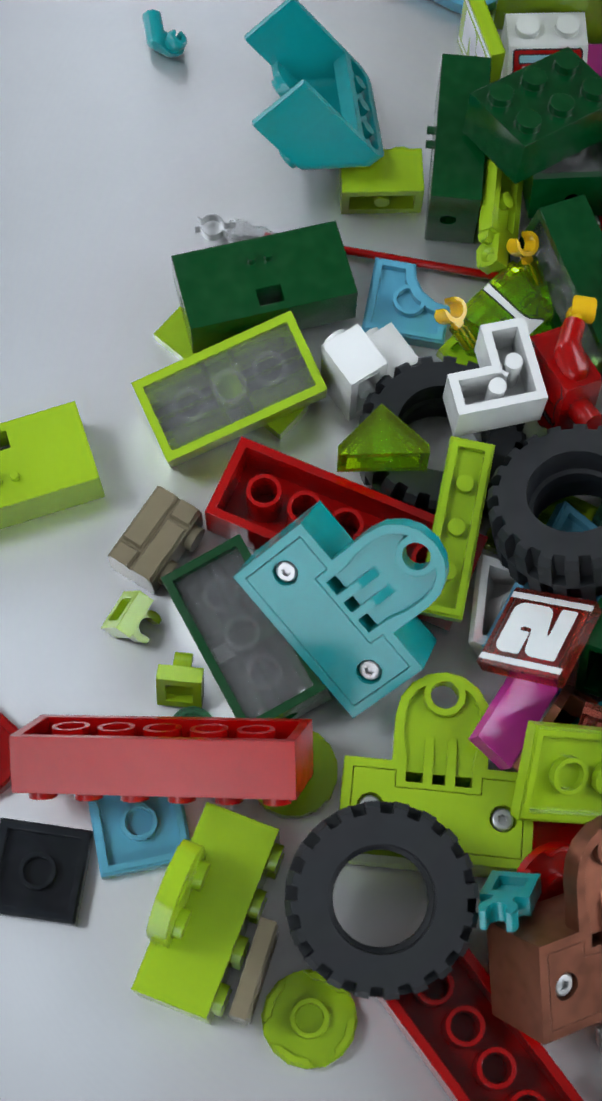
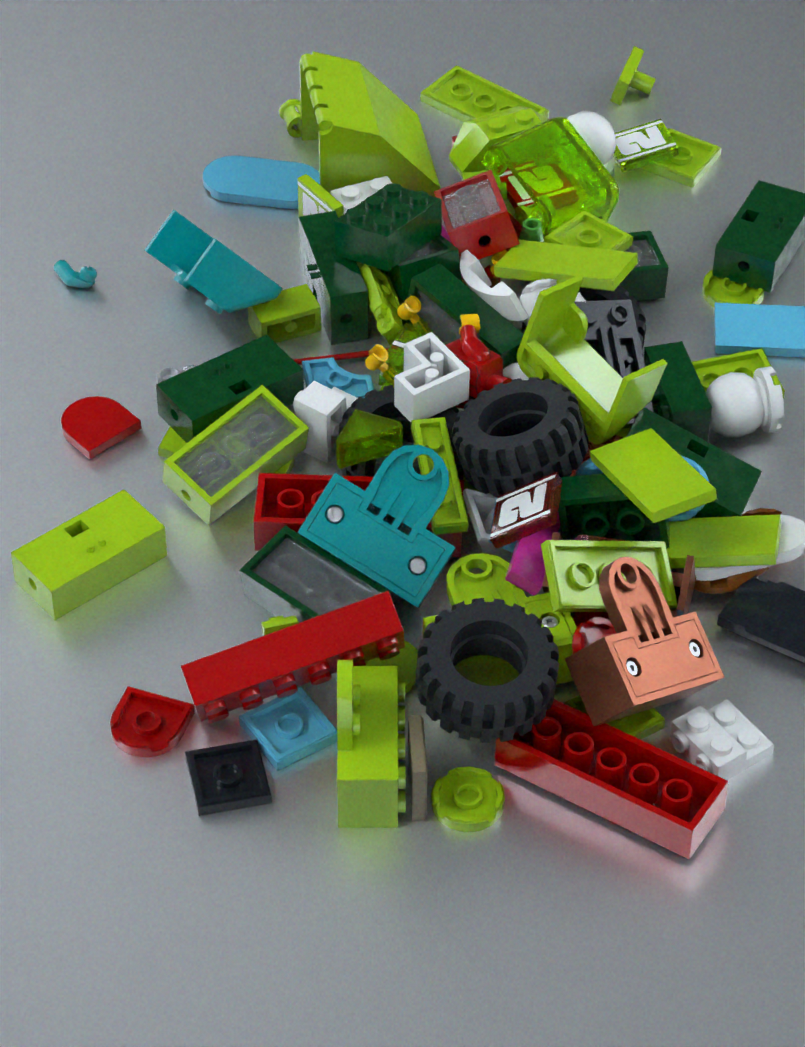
camera: 20 degrees left, 25 degrees down
lime tile [101,590,162,644] -> none
dark tan brick [108,486,205,594] -> none
teal plate [478,870,542,933] -> none
none -> red tile [61,396,142,460]

